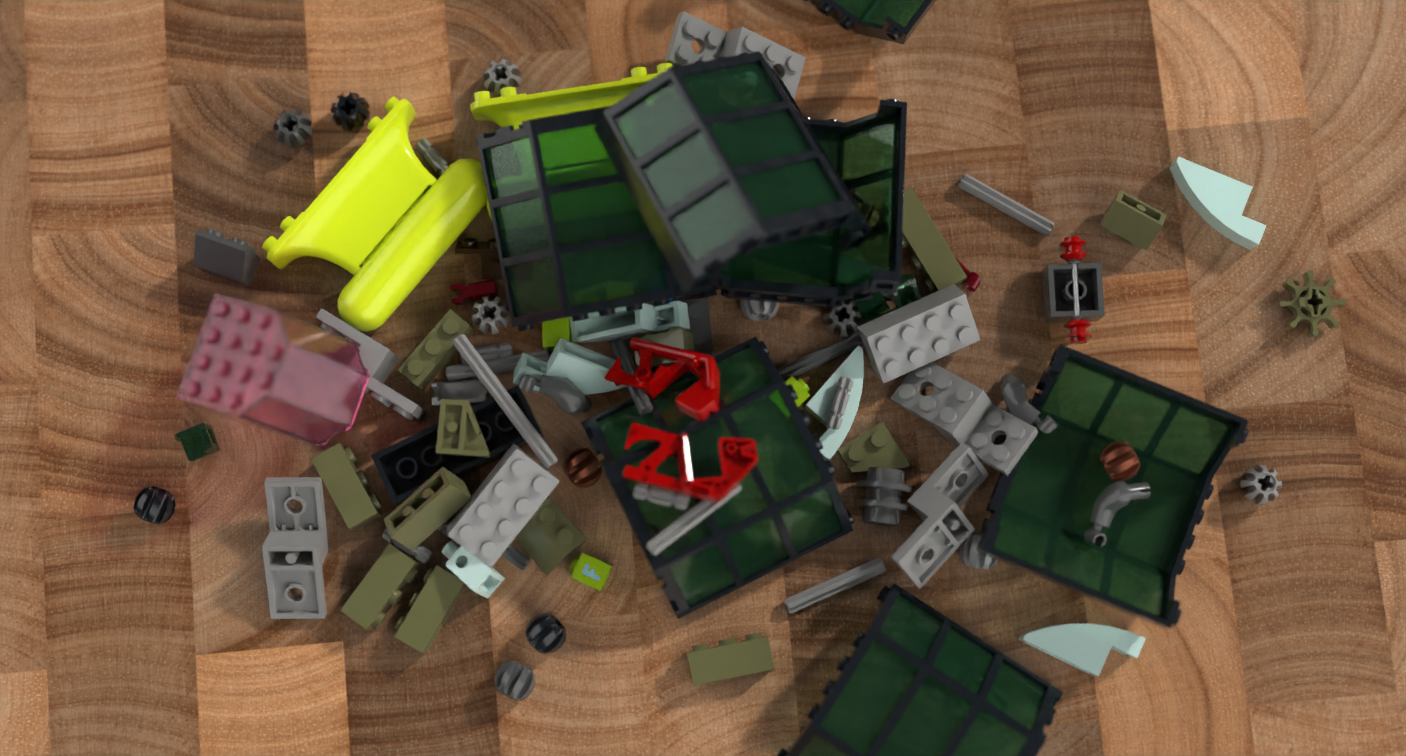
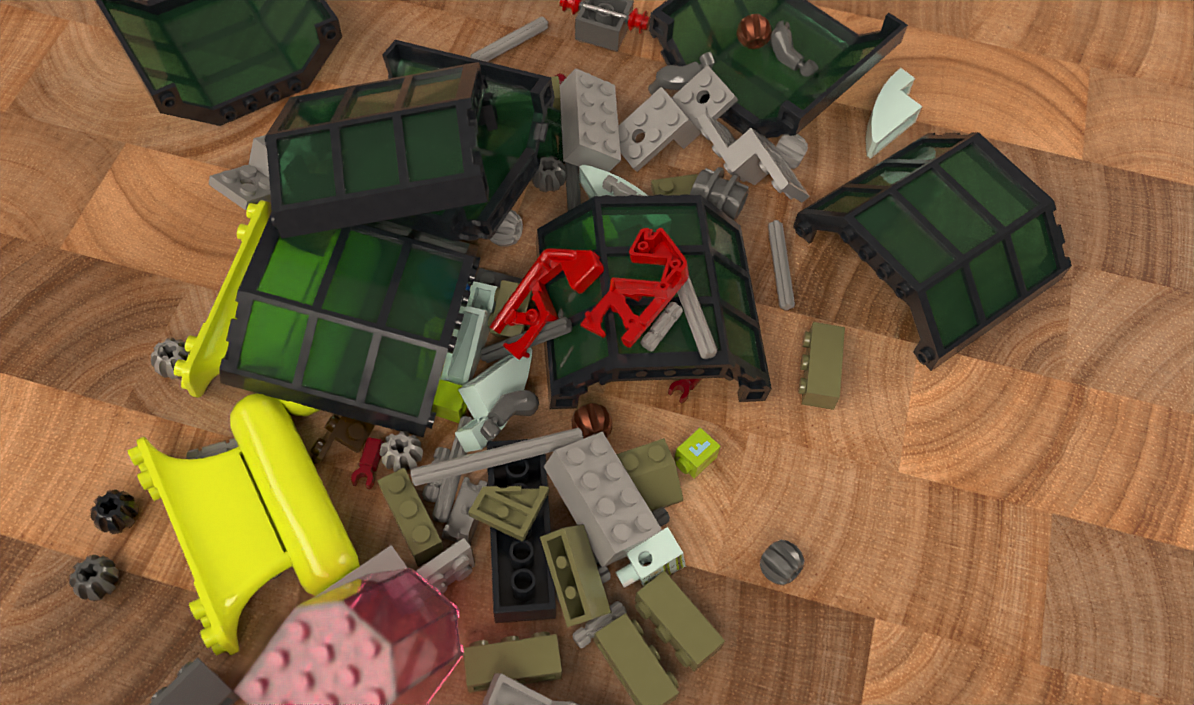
camera: 75 degrees left, 20 degrees down
black piece [525,613,567,654] -> none

